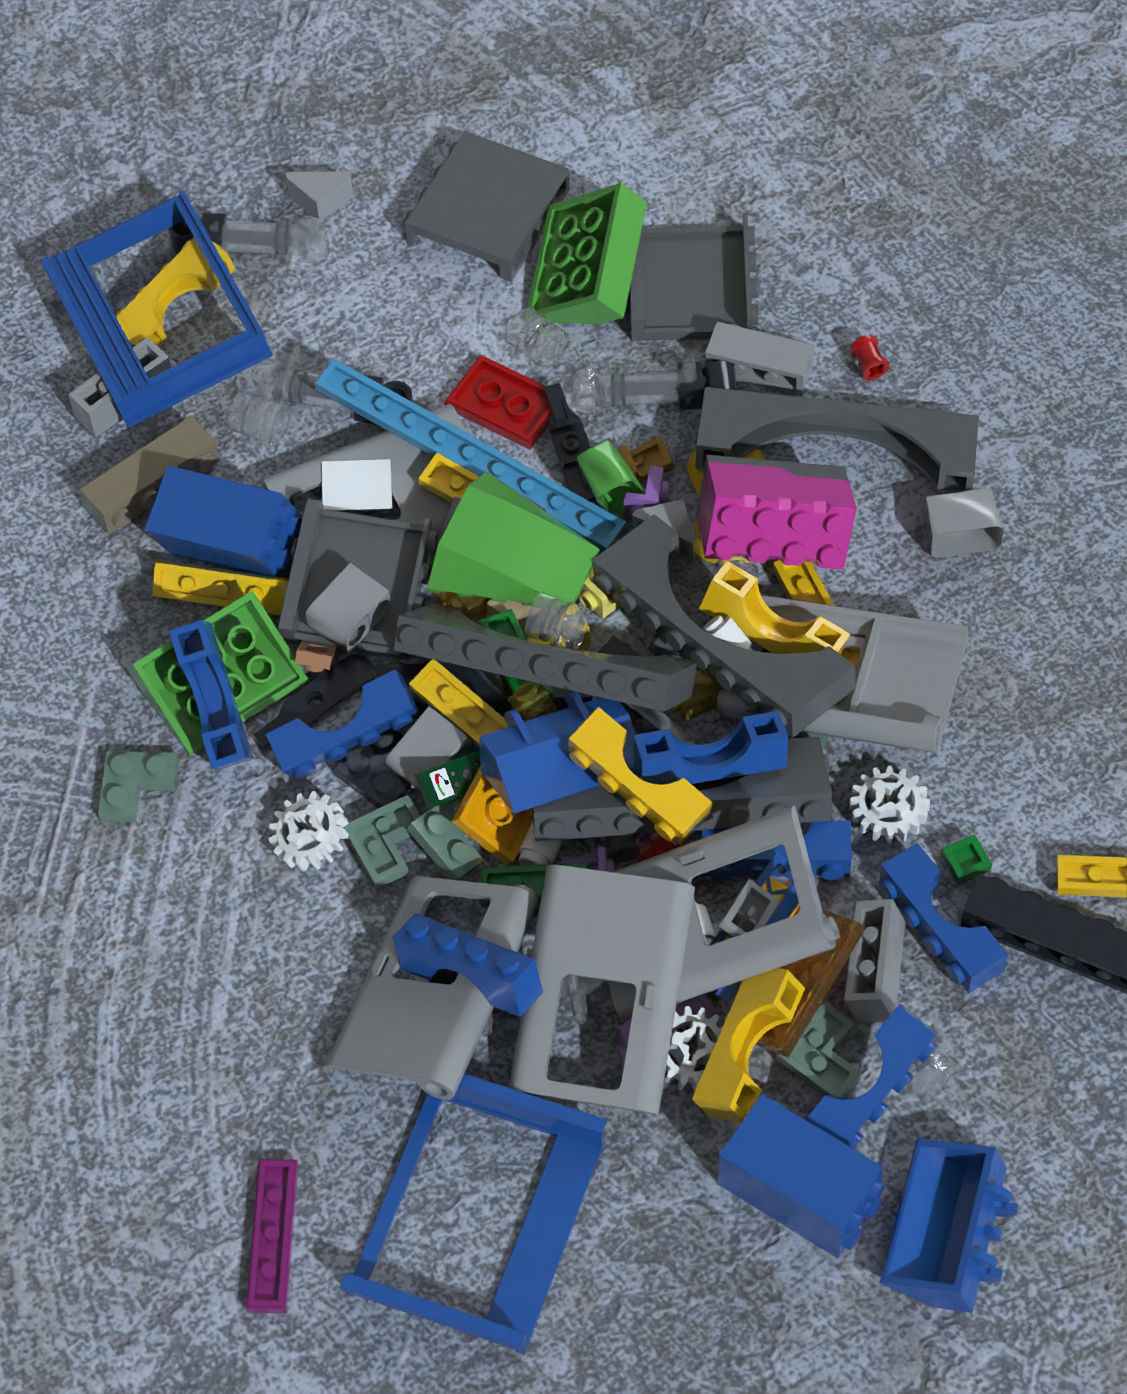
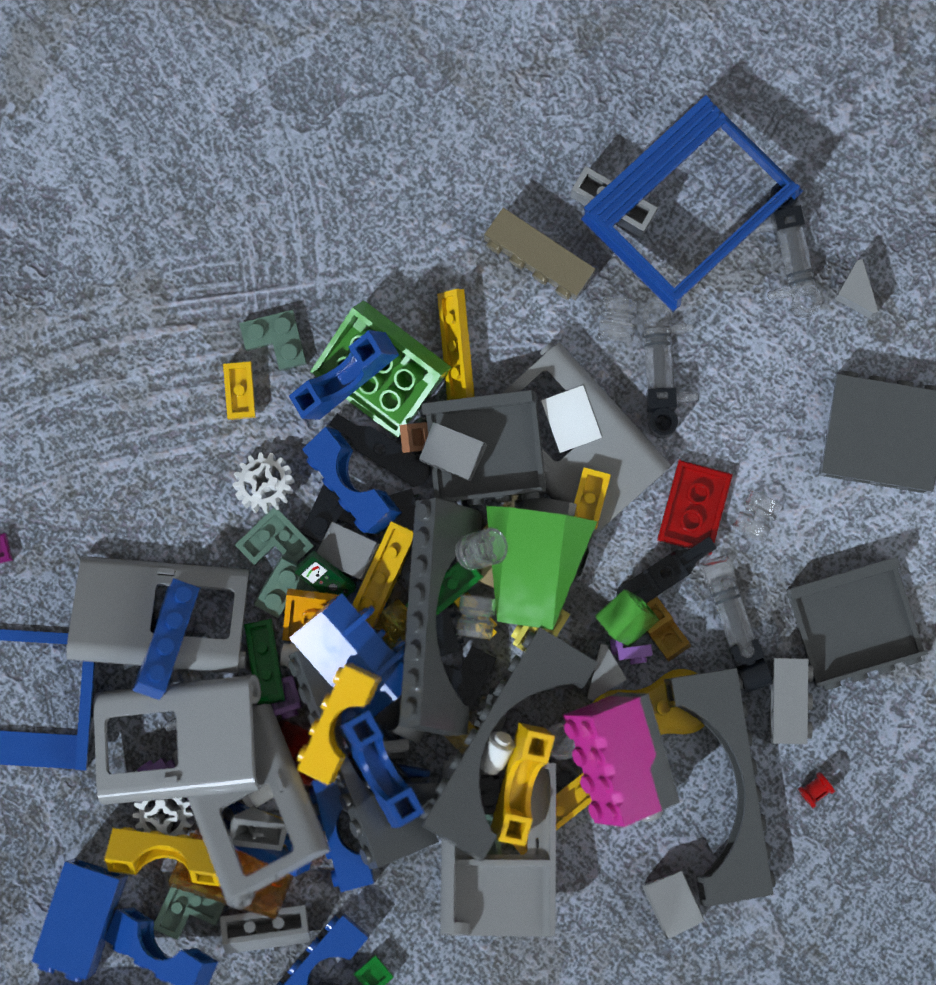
camera: 75 degrees right, 25 degrees up
yellow arch [115,238,235,348] -> none
blue brick [145,466,303,577] -> none
dark azure plate [315,358,626,552] -> none
bright green slope [525,183,647,324] -> none
white gear [849,765,930,844] -> none
none -> yellow plate [223,361,256,420]
none -> clear wheel [455,528,508,570]

